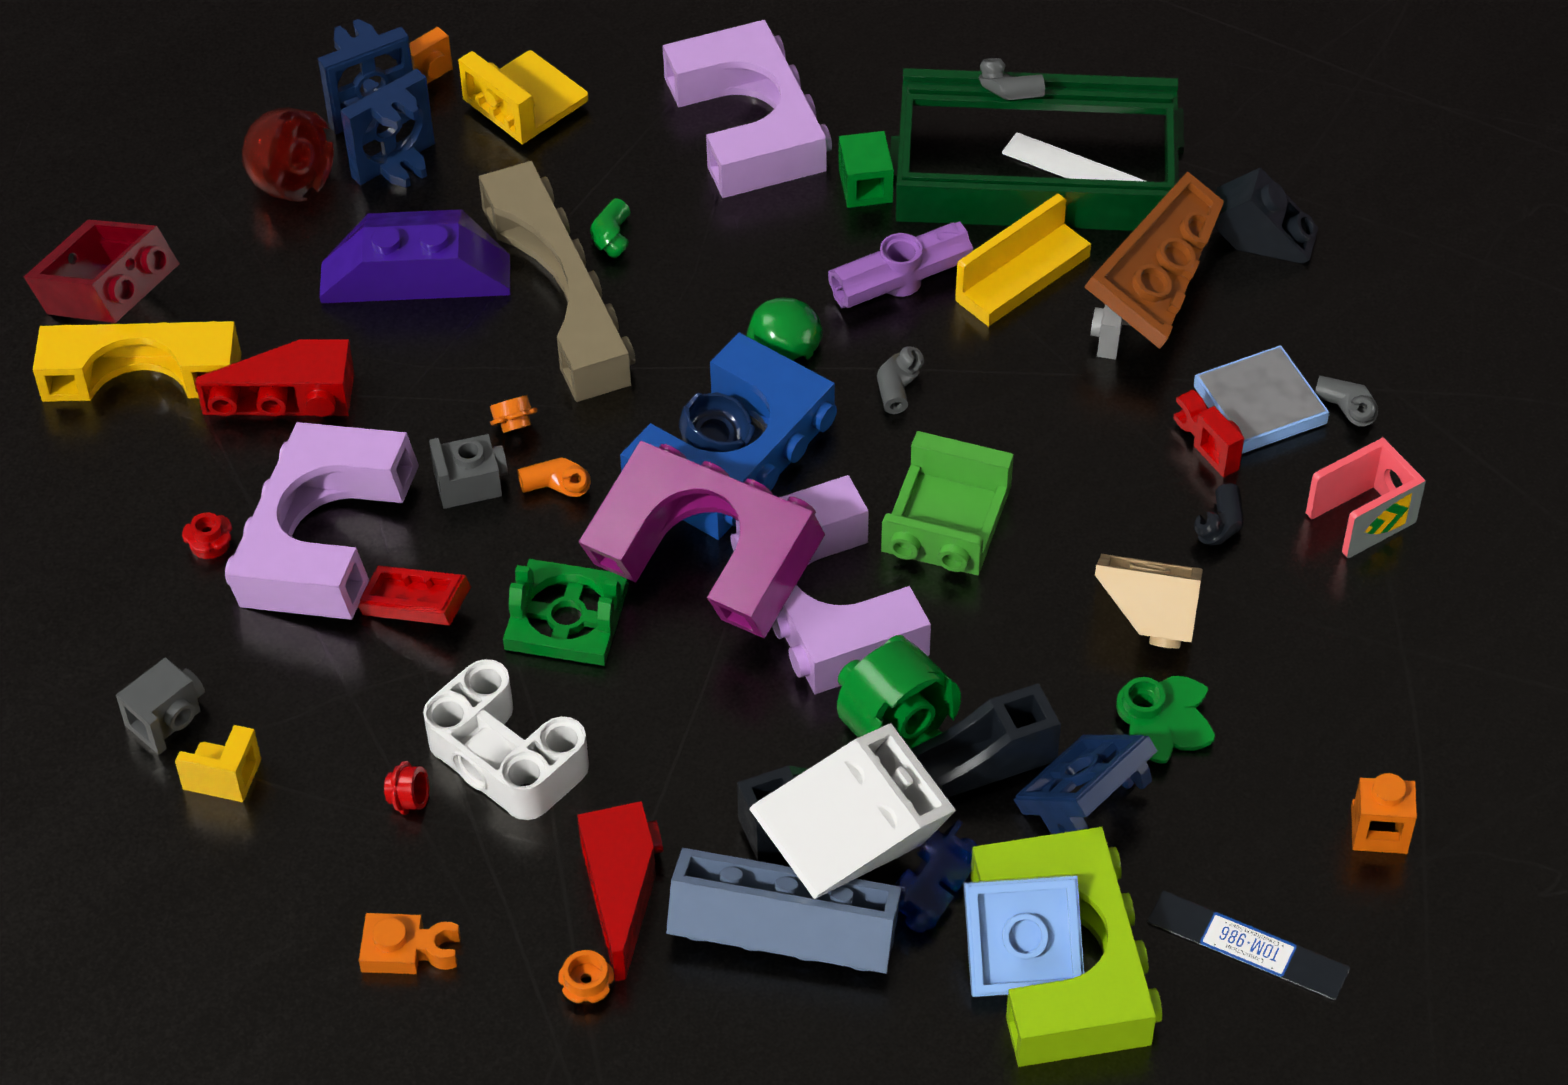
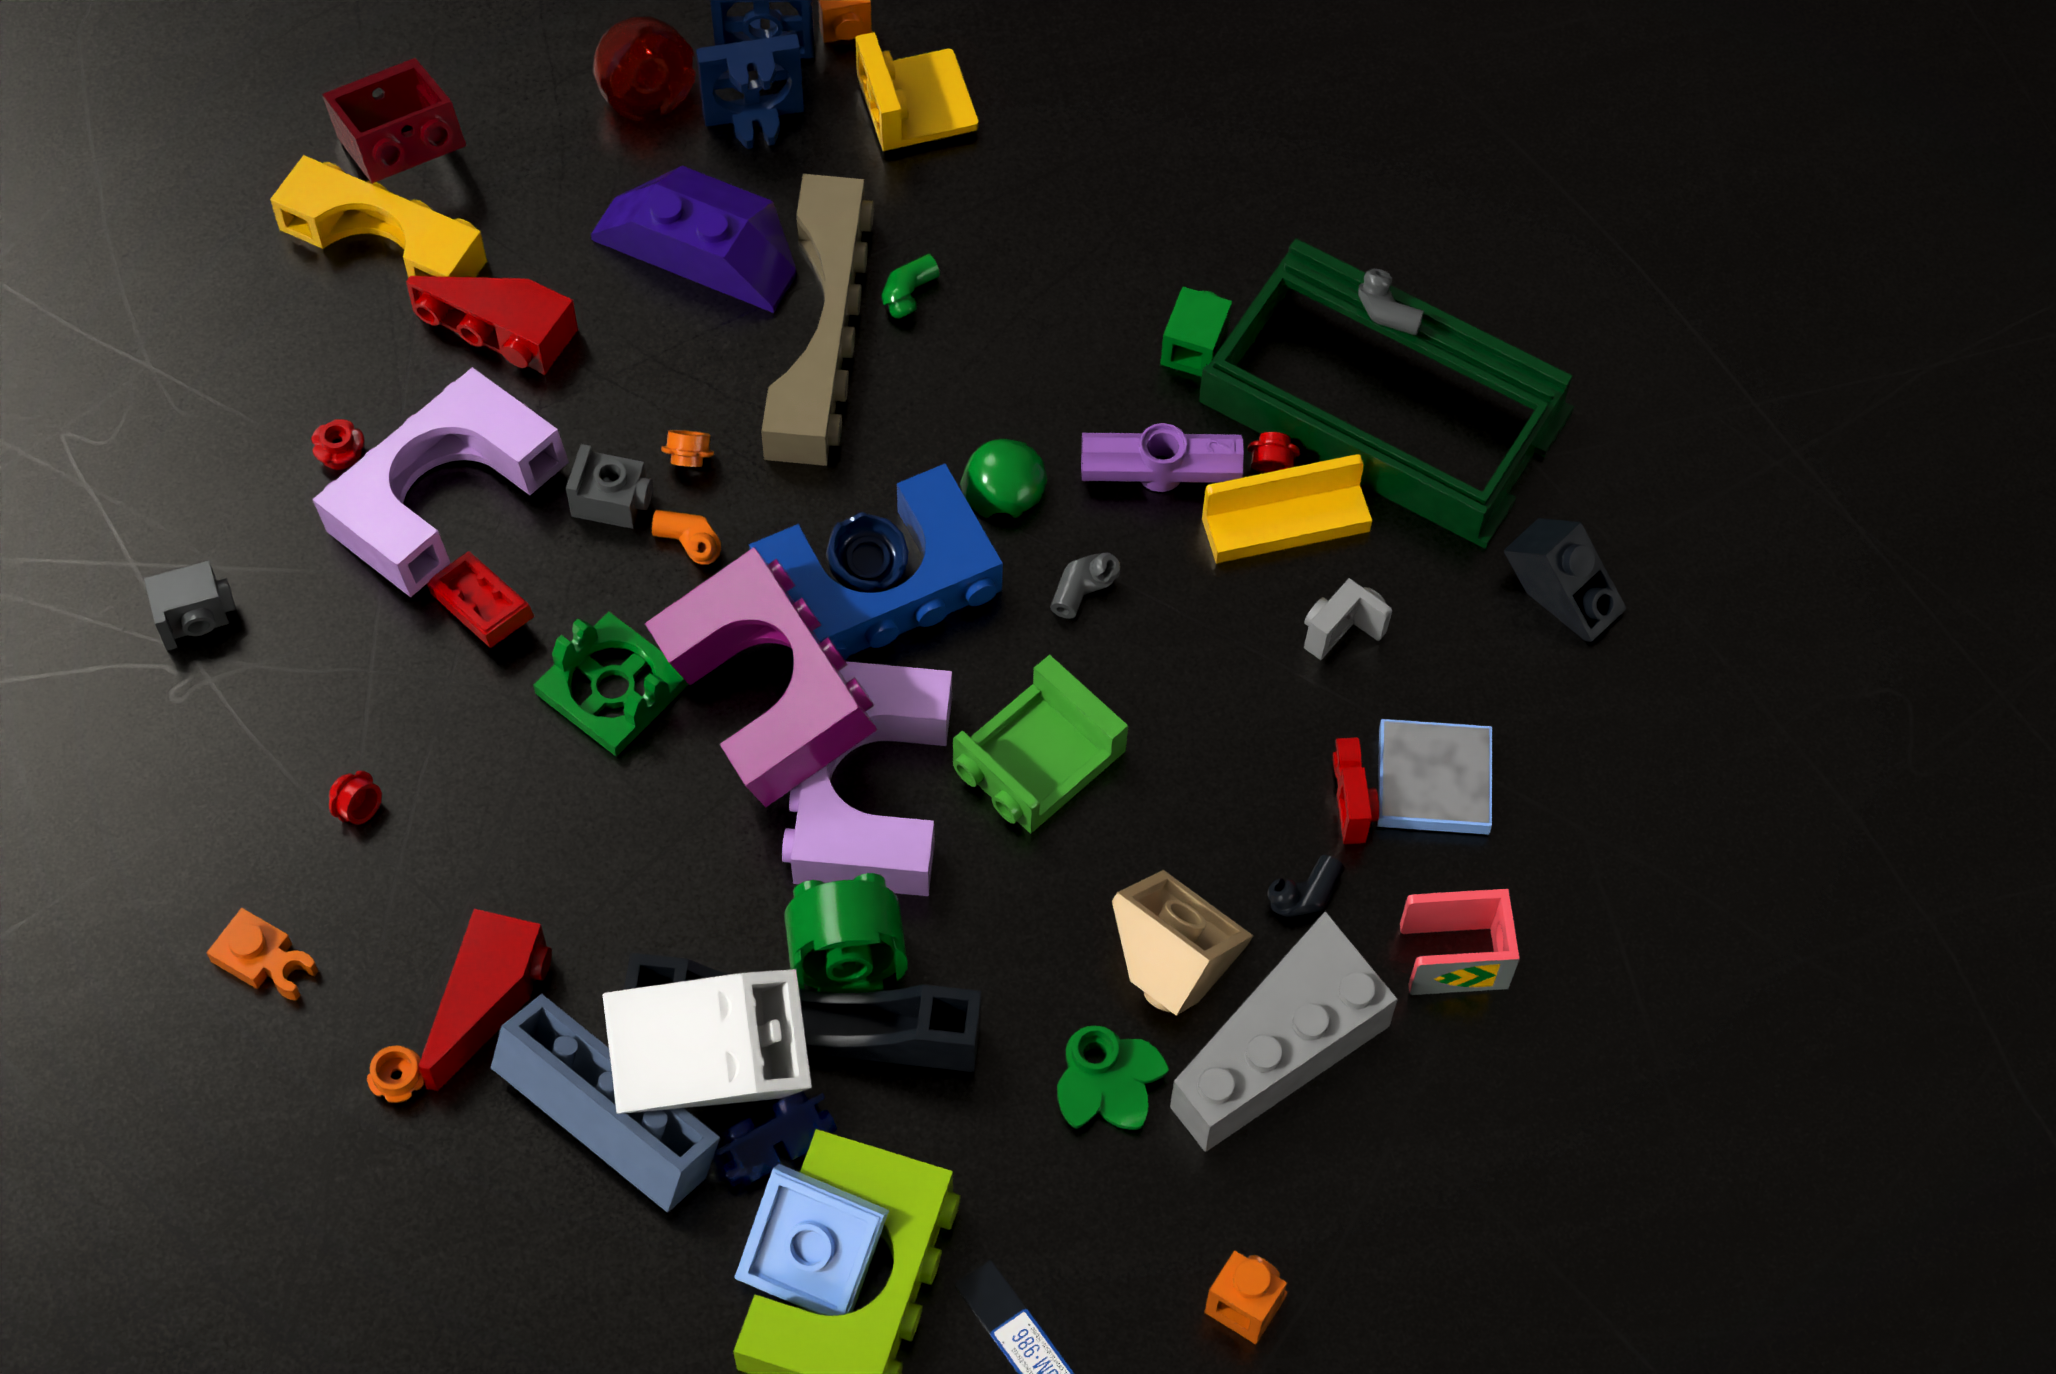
camera: 25 degrees right, 10 degrees up
yellow panel [175,725,262,802] -> none
white beam [423,659,589,820] -> none
lavender arch [663,20,832,198] -> none
white sticker [1002,133,1145,181] -> none
dark blue piece [1014,735,1157,834] -> none
dark orange wing [1085,171,1224,349] -> none
dark grey arm [1315,375,1378,426] -> none
none -> light grey wedge [1170,912,1398,1152]
none -> red plate [1248,432,1300,473]

